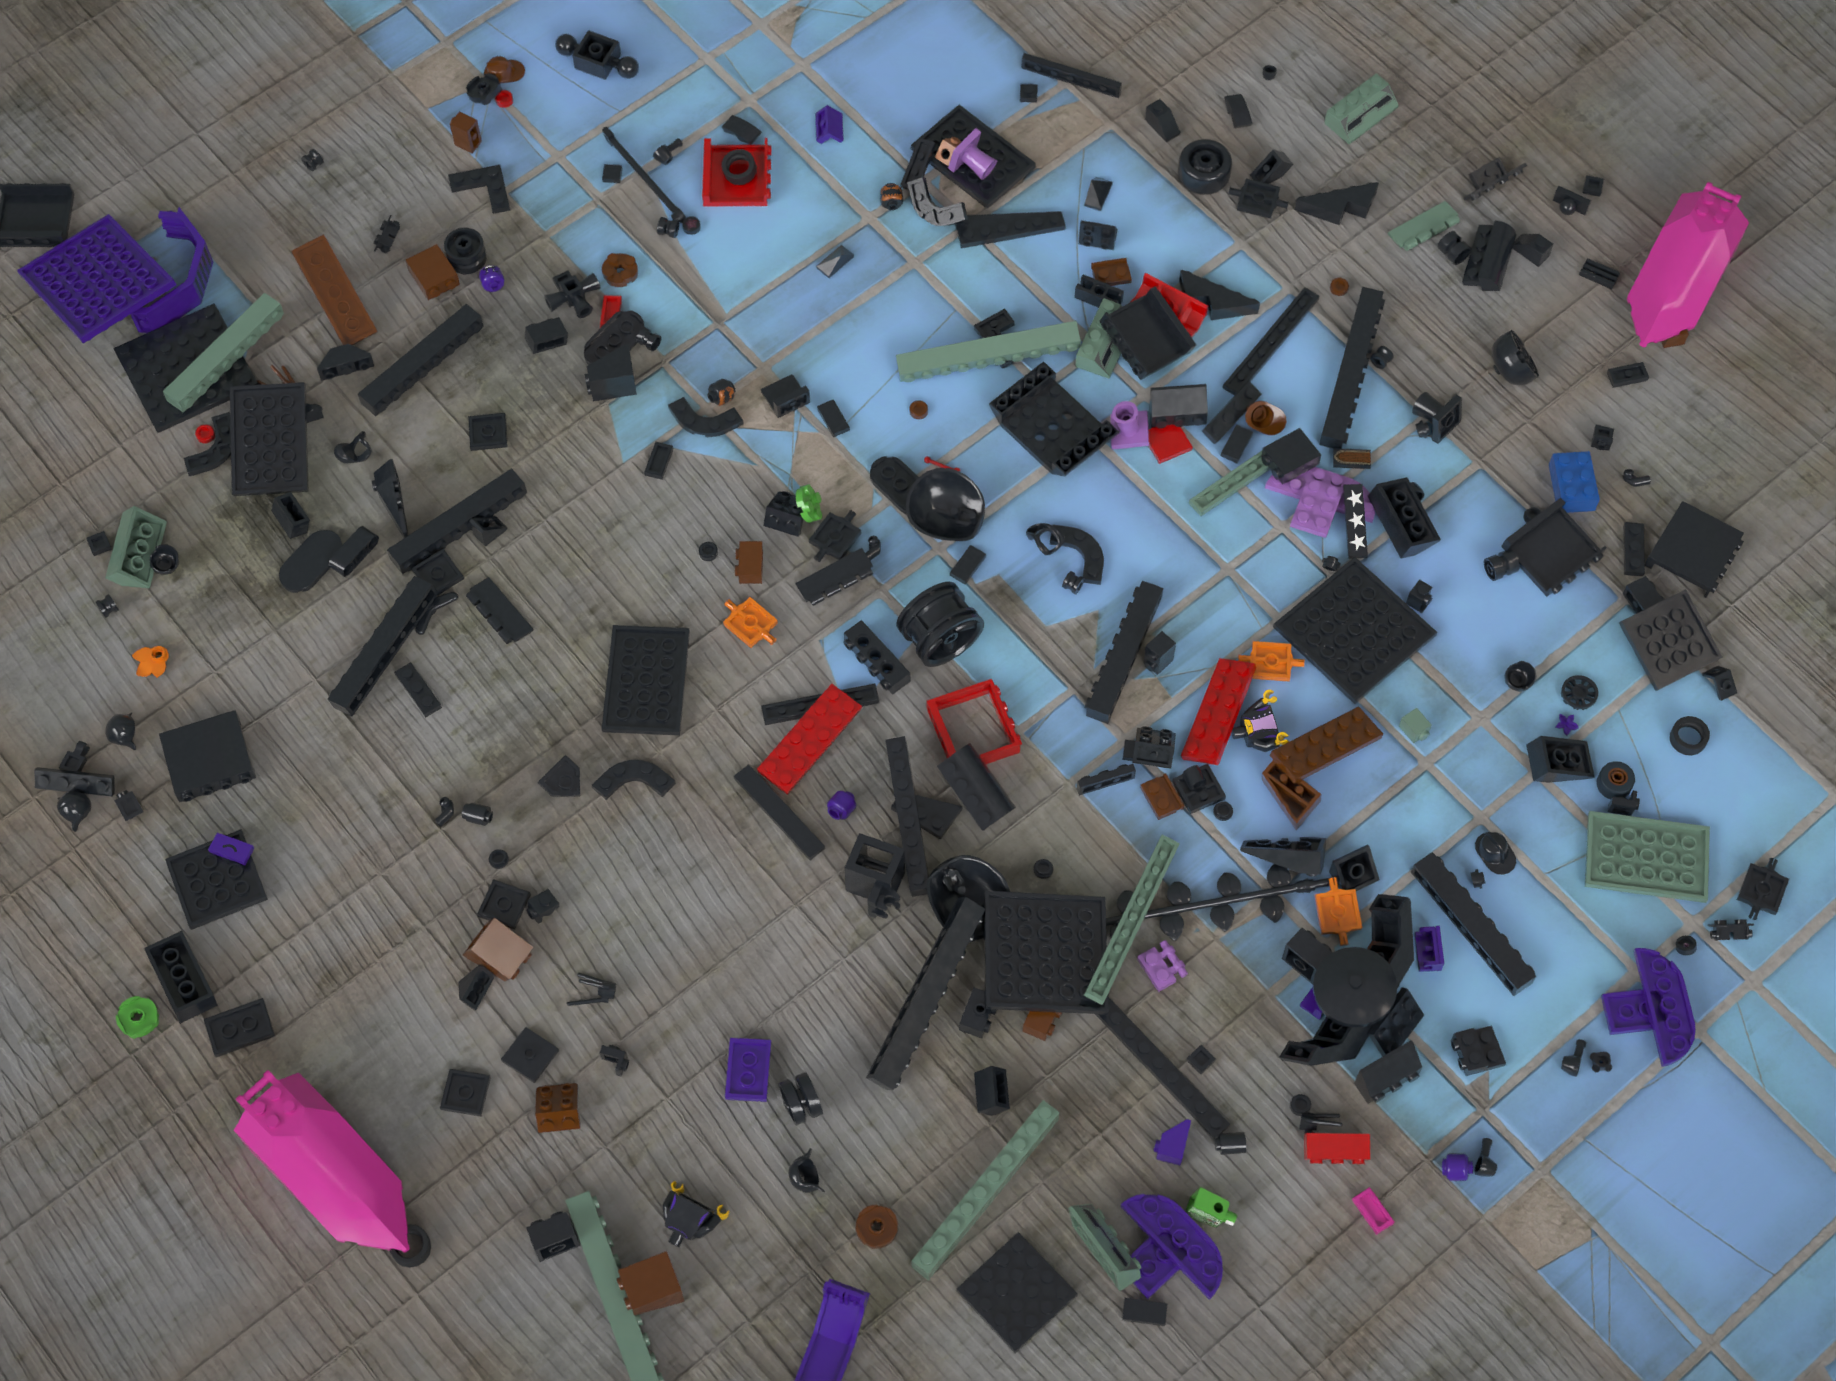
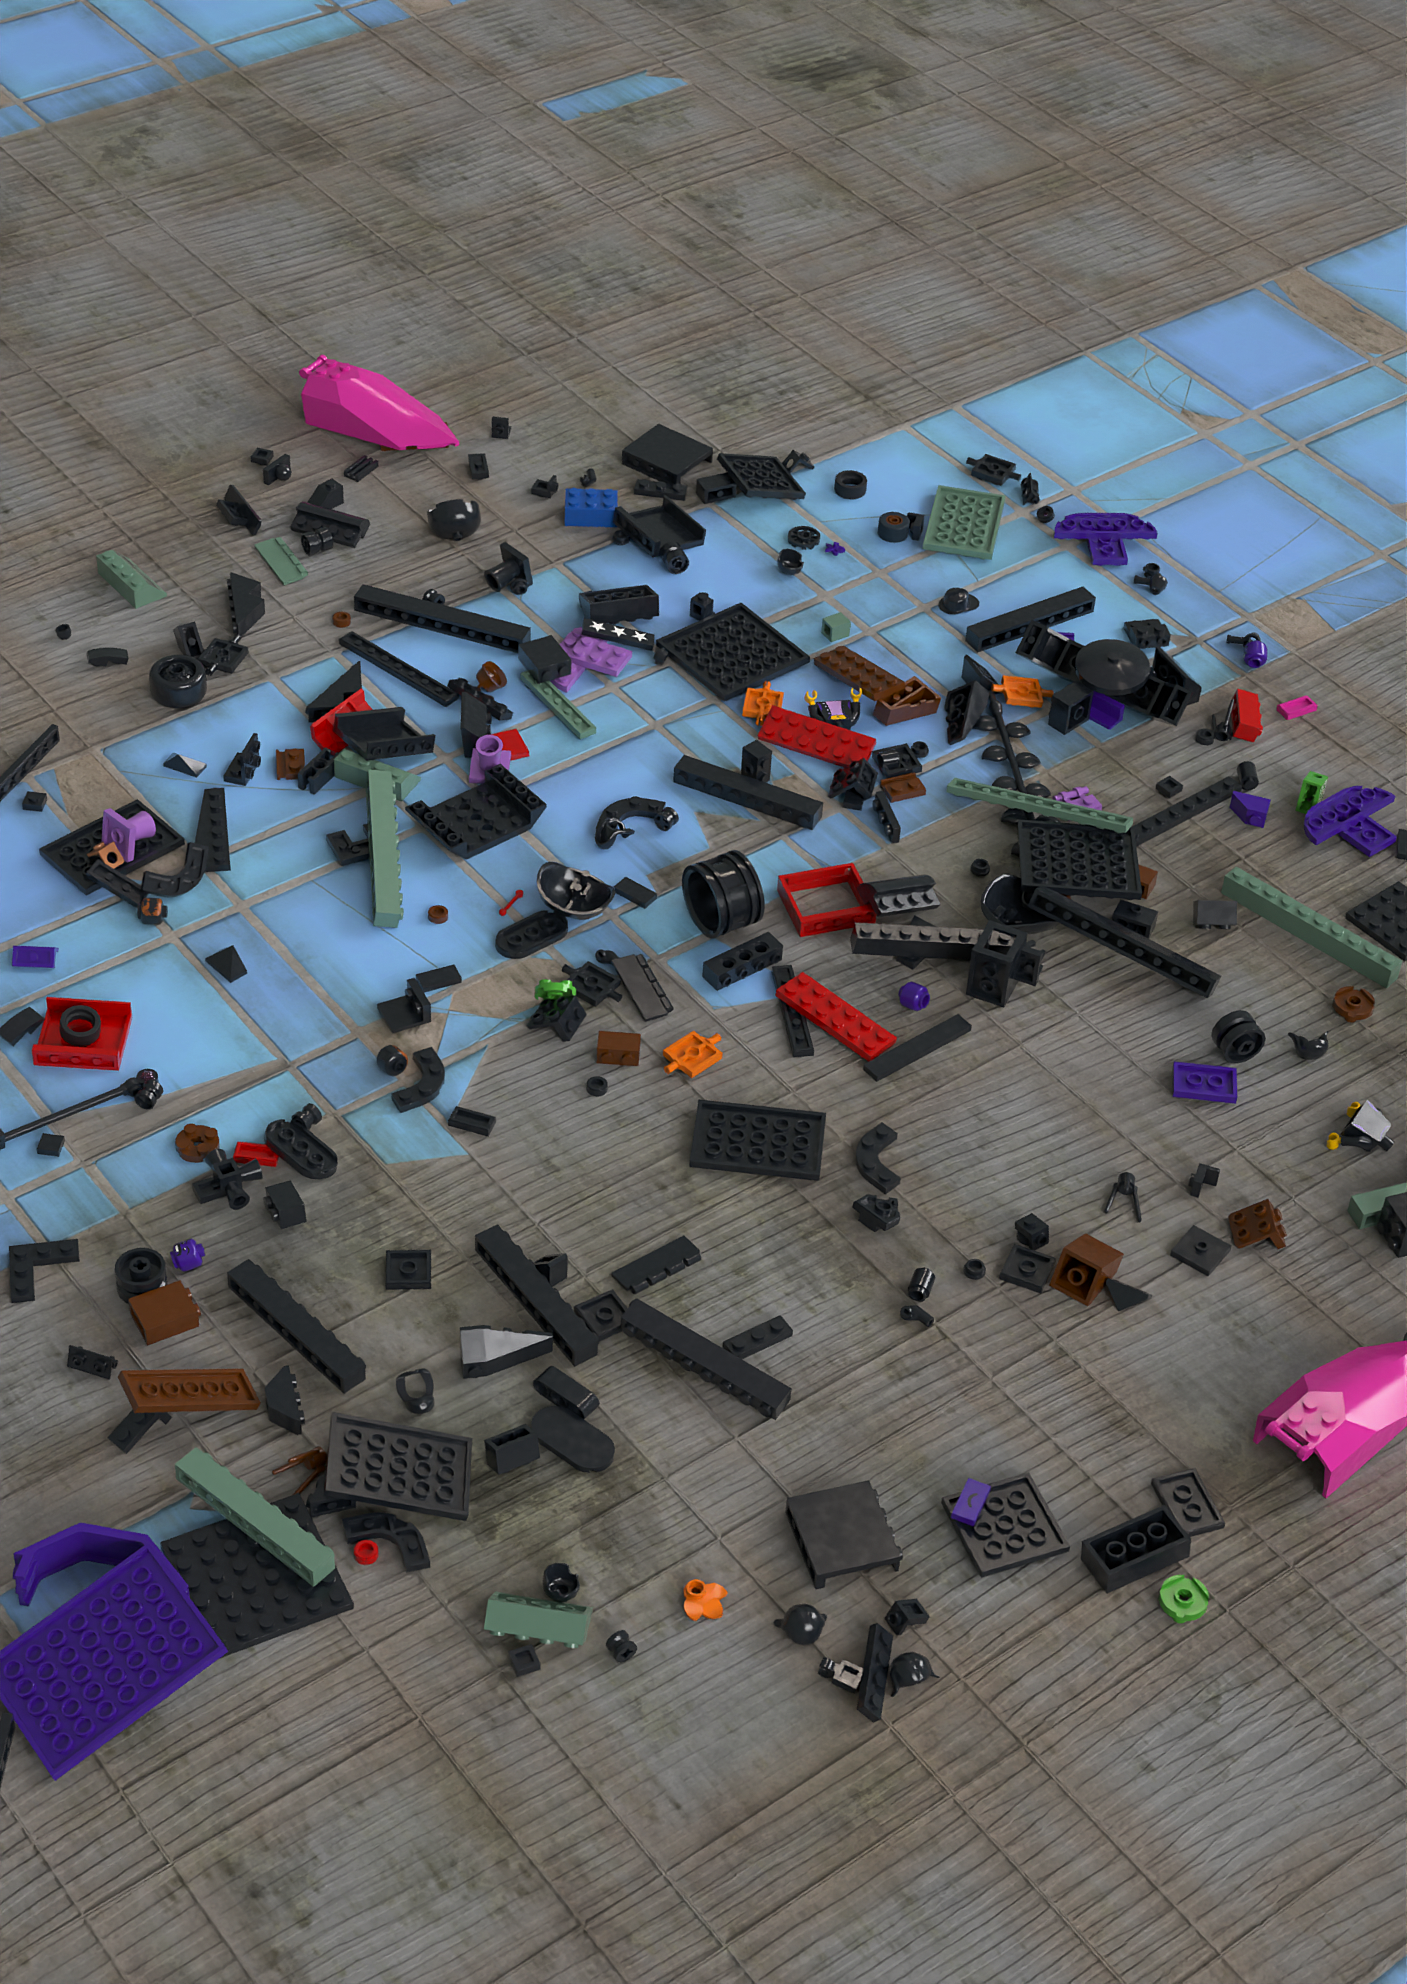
camera: 90 degrees left, 20 degrees down
black tile [440,1069,491,1117] -> none
black slope [584,344,637,401] -> none
black bar [653,138,683,165] -> none
sand green slope [1068,1204,1141,1291] -> none
black slope [1145,99,1180,143] -> none
black tile [1220,425,1253,463] -> none
tile [1332,448,1371,469] -> none
black plate [1470,869,1486,889] -> none
black slope [1526,736,1595,783] -> none
none -> black bracket [492,416,512,439]

